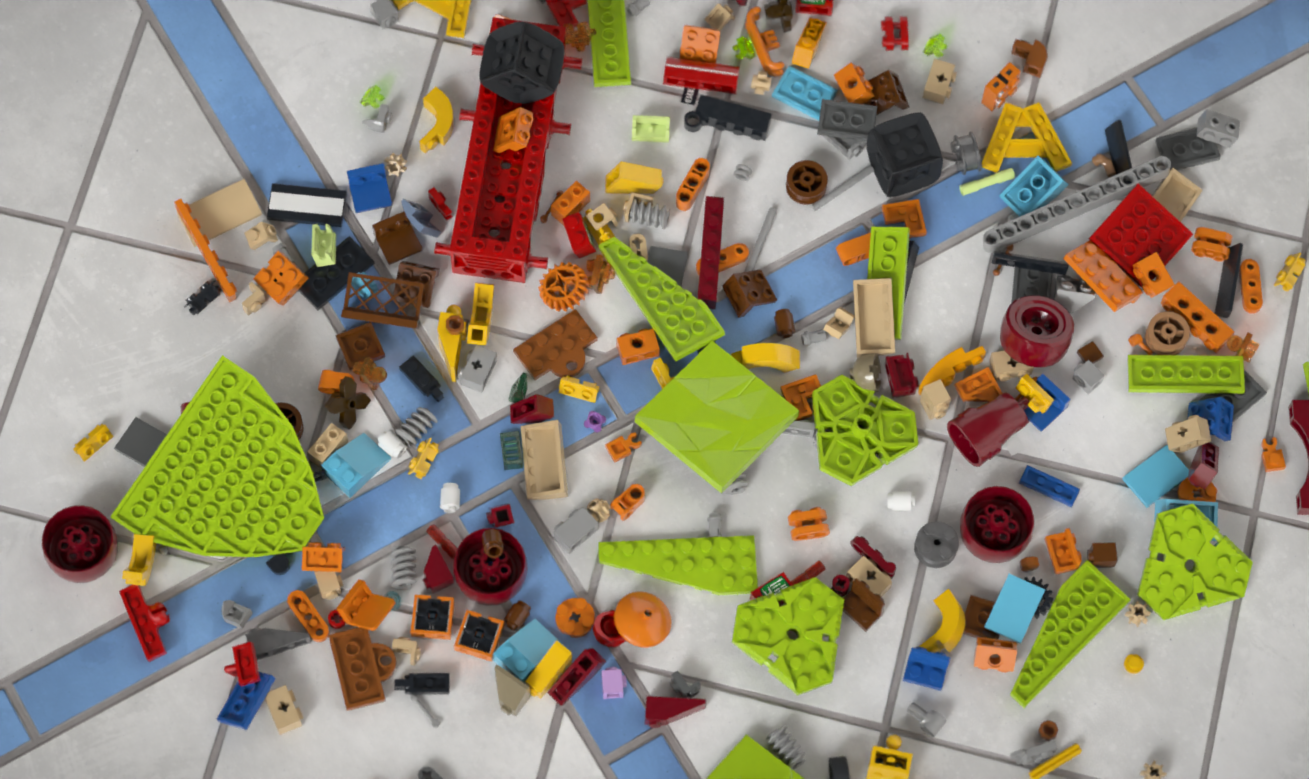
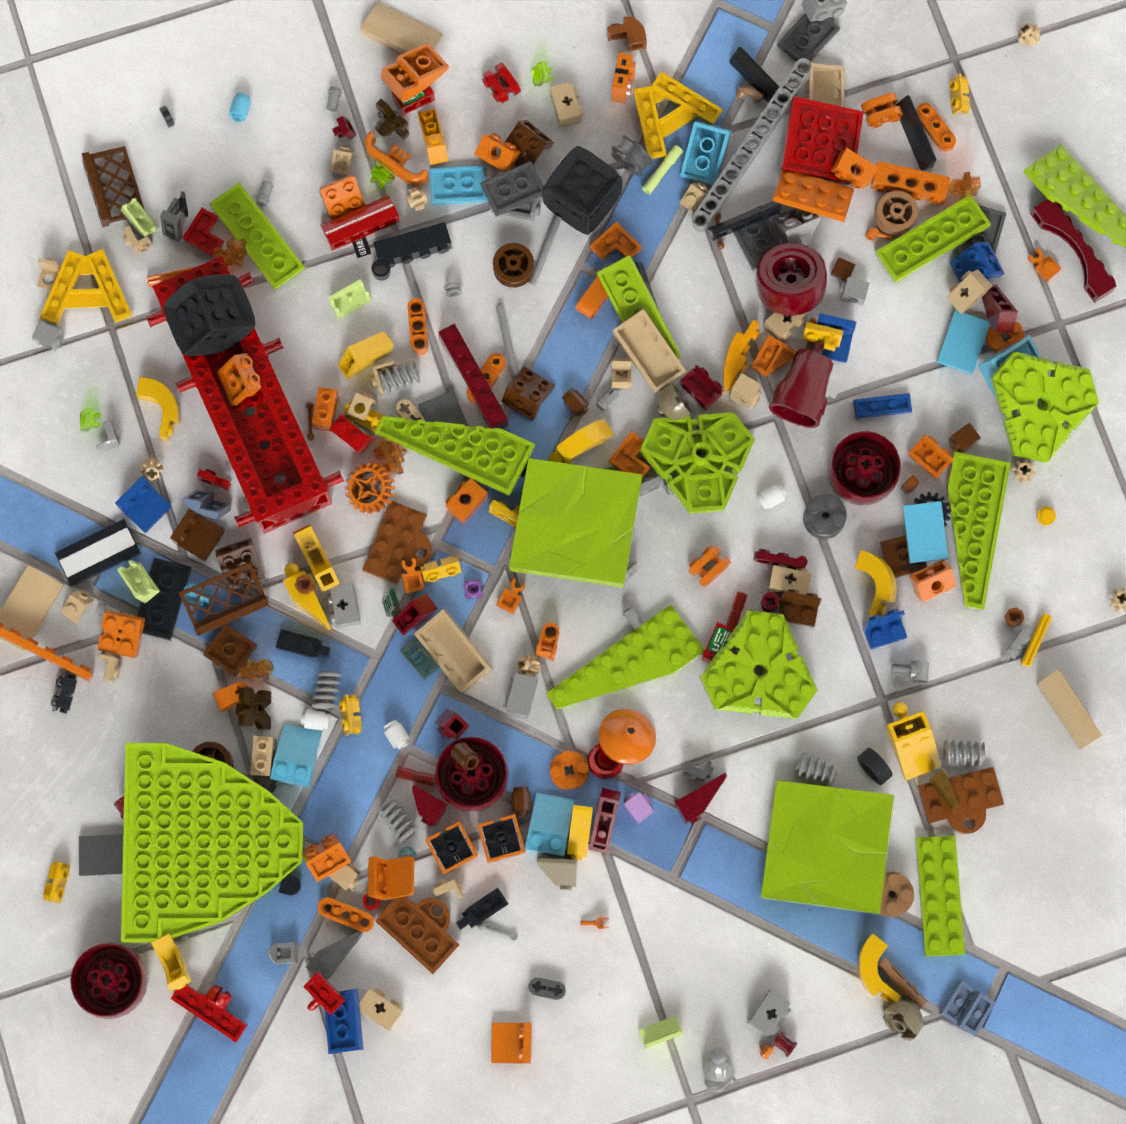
camera: 30 degrees left, 10 degrees up
none -> orange plate [401,558,425,593]
none -> orange hand [580,917,609,929]
none -> tan bracket [679,182,709,213]

